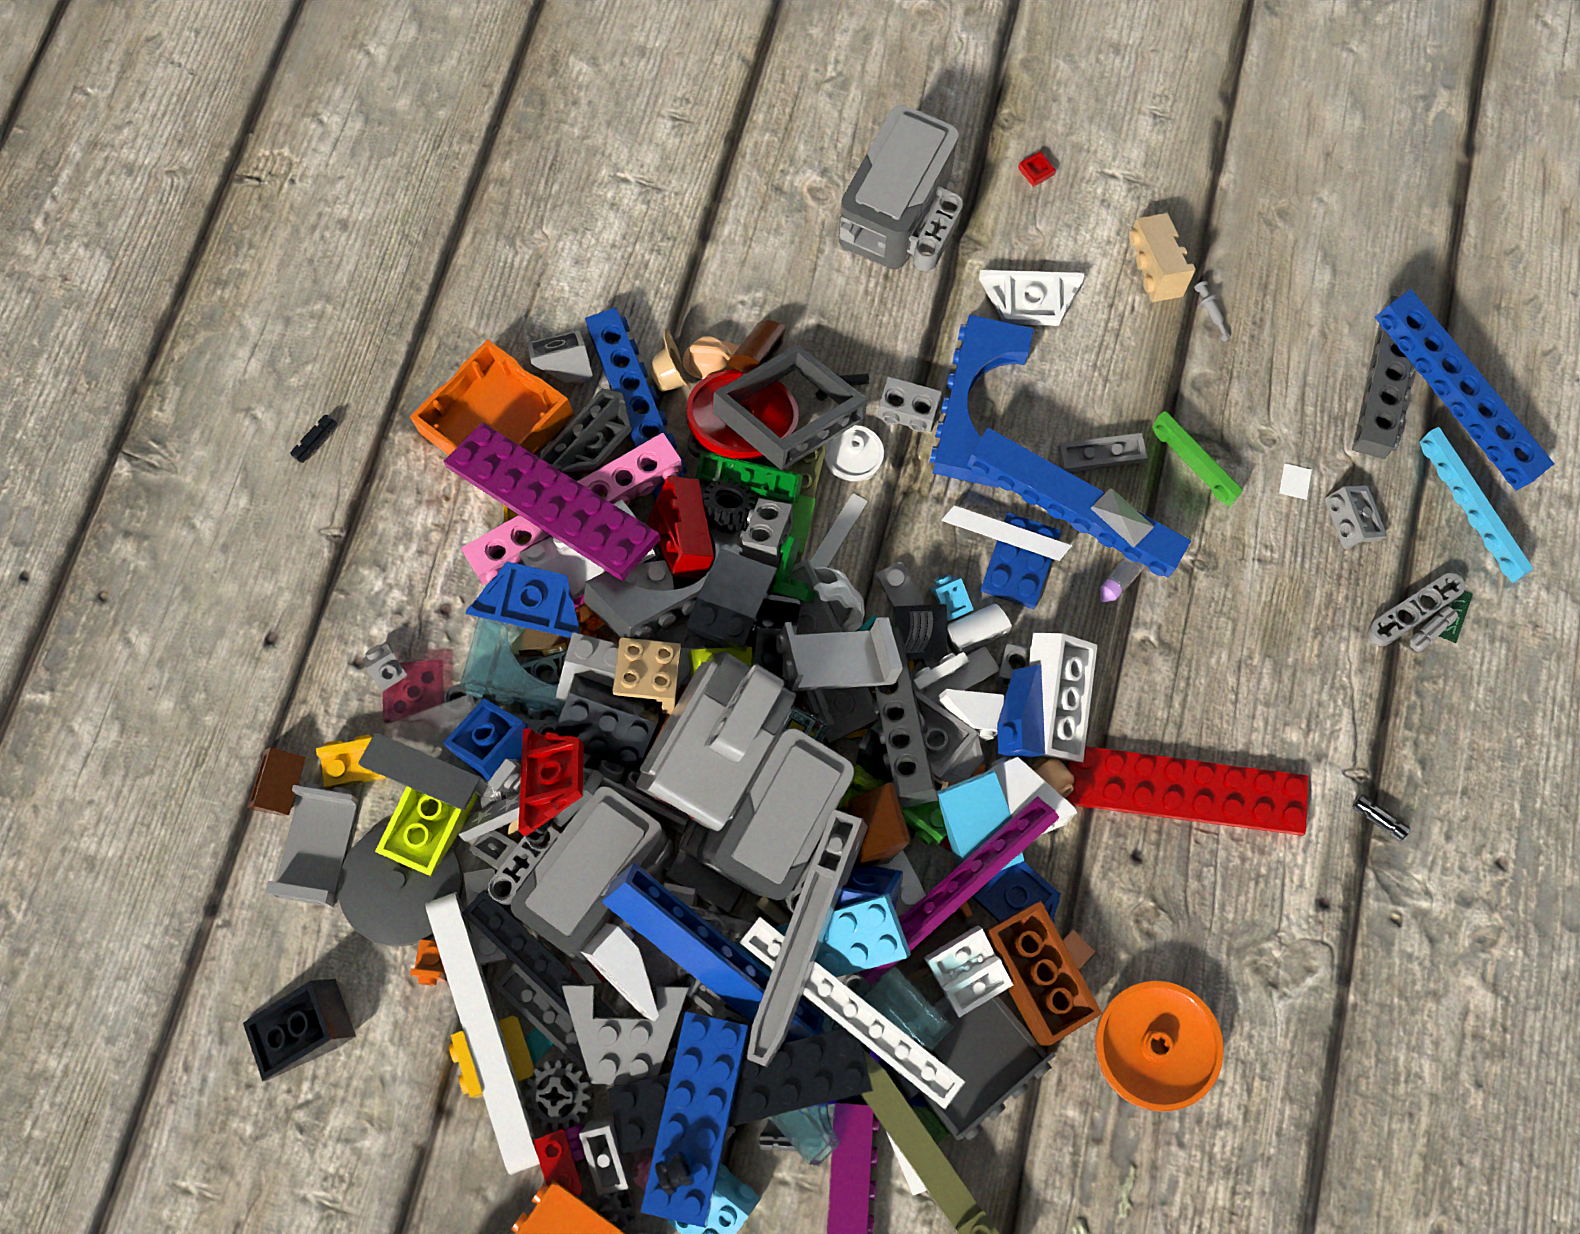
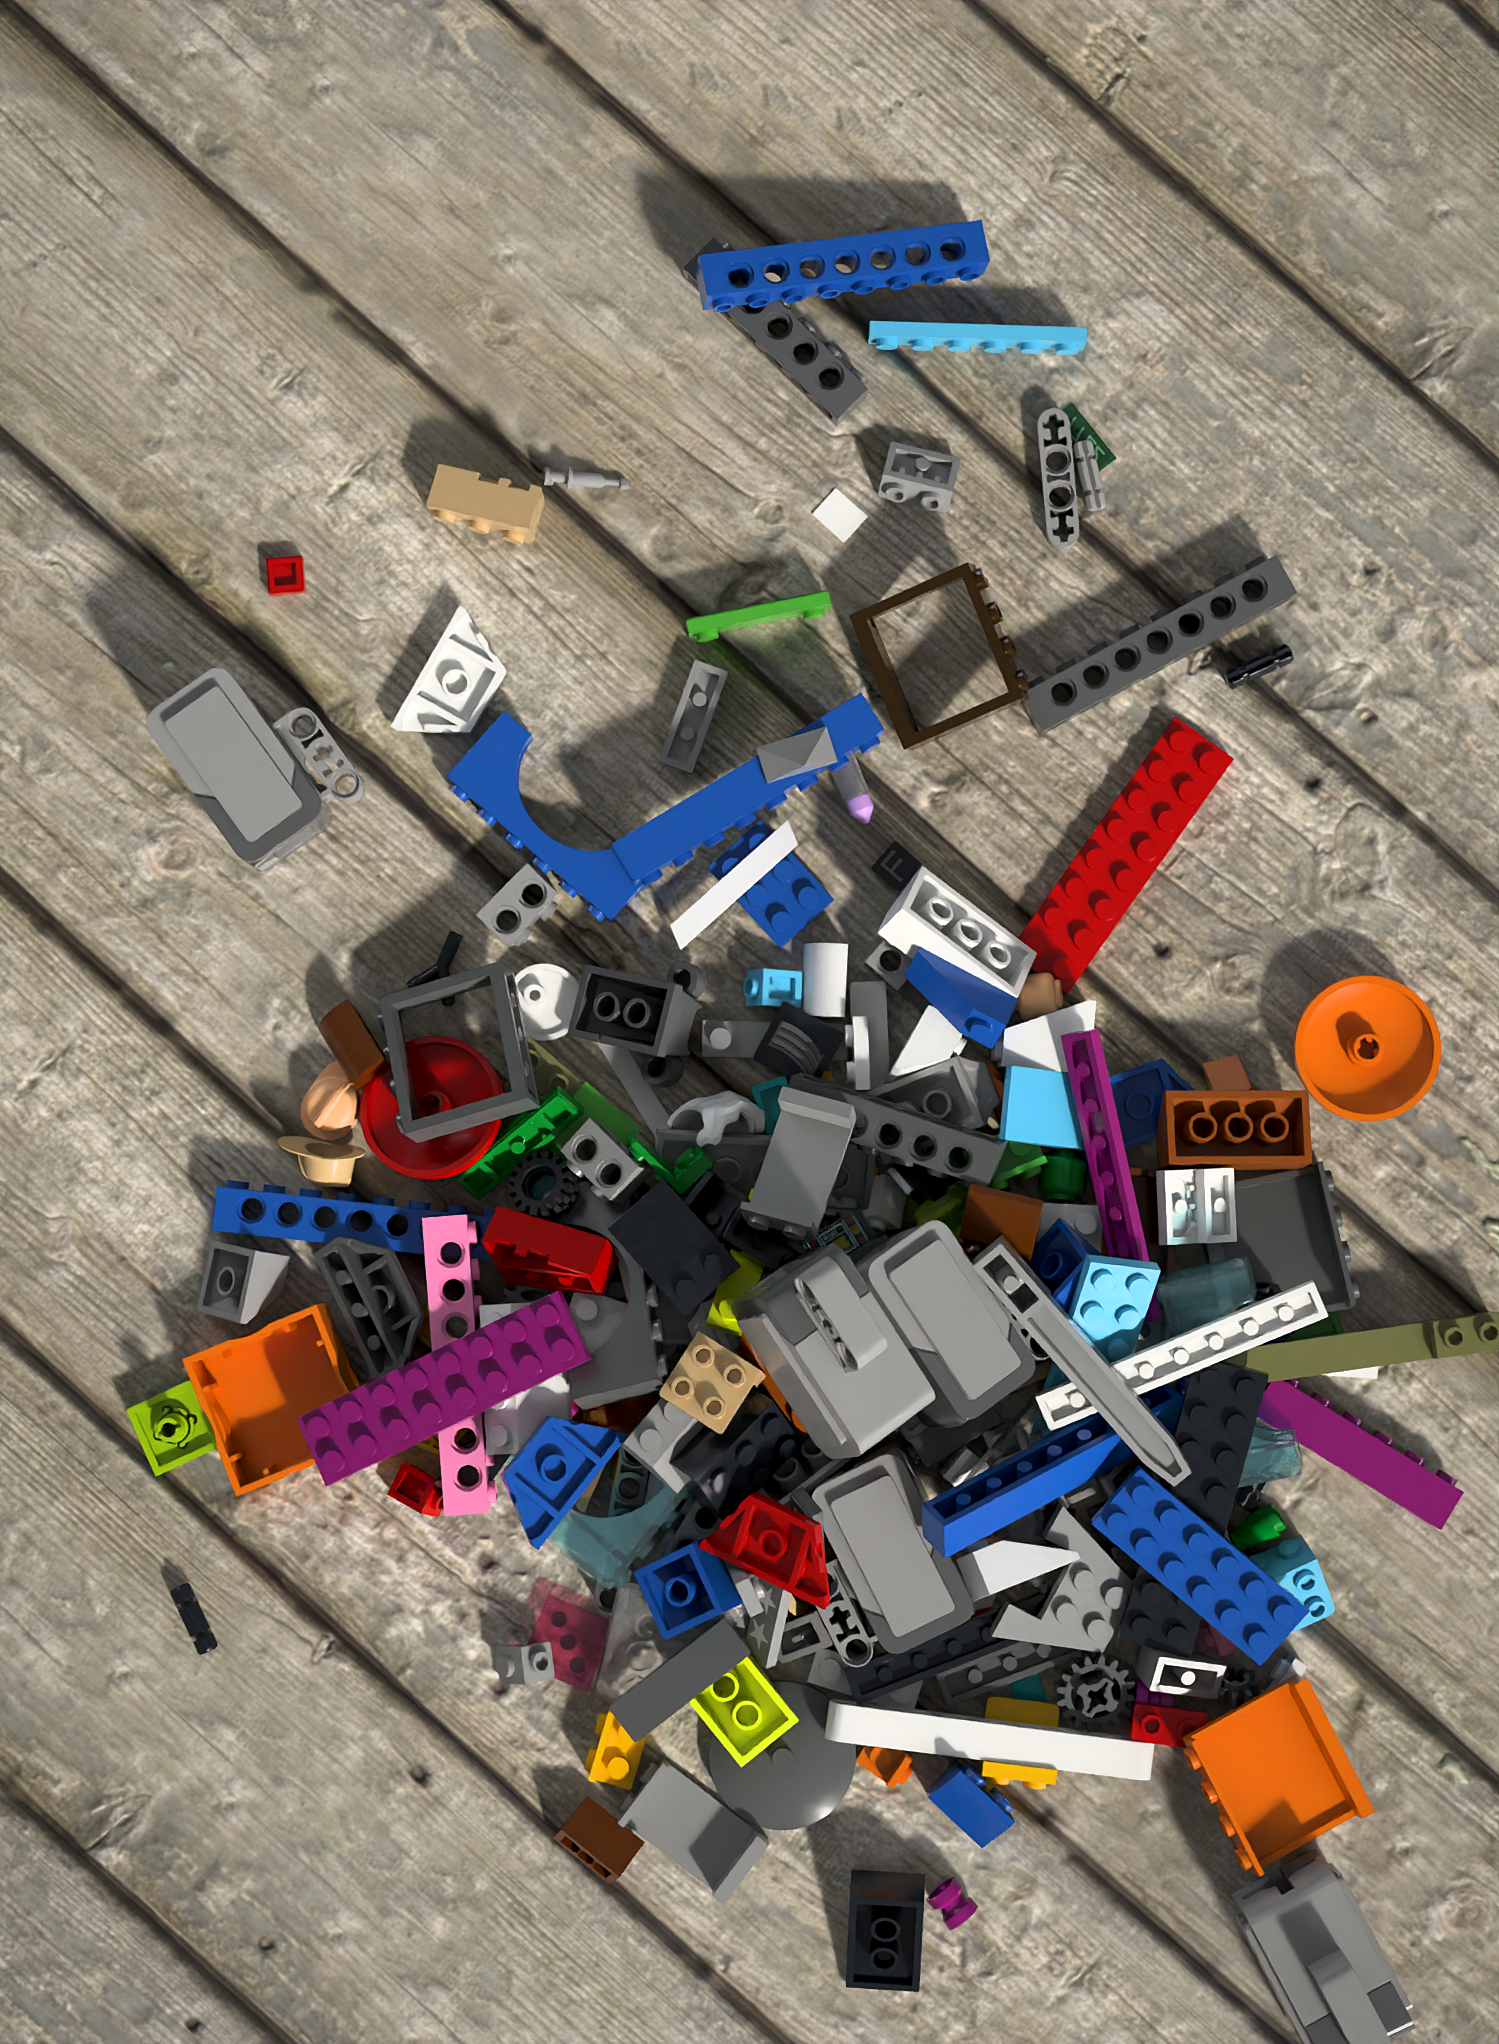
camera: 65 degrees left, 15 degrees up
black wheel [655,1152,694,1195] -> none
none -> lime plate [126,1380,217,1477]
none -> red bracket [387,1461,444,1517]
none -> dark grey piece [567,961,706,1088]
none -> dark brown window [849,562,1030,750]
none -> white bracket [860,1174,907,1235]
none -> black tile [871,841,922,892]
none -> blue slope [926,1759,1015,1848]
none -> magenta wheel [926,1877,978,1930]
none -> dark grey brick [1021,555,1297,736]
none -> green head [1038,1149,1088,1204]
none -> green cone [1229,1503,1287,1552]

